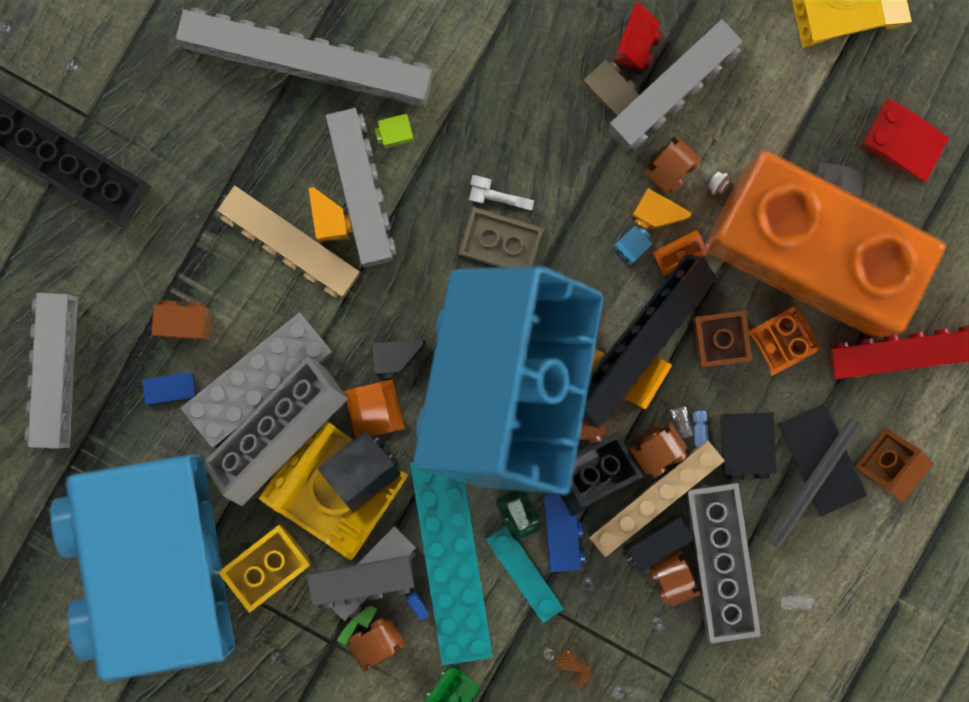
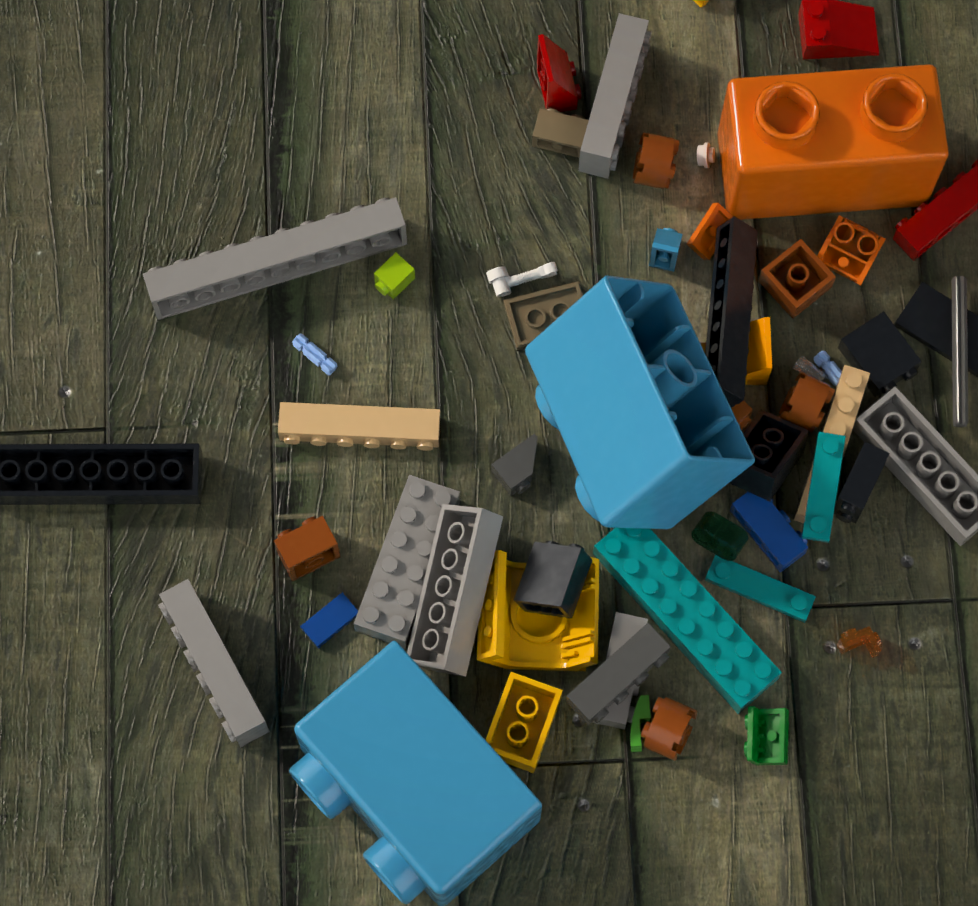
camera: 30 degrees left, 15 degrees down
light orange slope [309,187,354,243] -> none
light grey brick [326,108,397,268] -> none
orange slope [344,380,405,438] -> none
blue tile [405,587,429,620] -> none
light orange slope [631,188,692,230] -> none
dark orange brick [649,548,701,607] -> none
none -> light blue axle [292,333,338,375]
none -> teal plate [802,432,846,543]

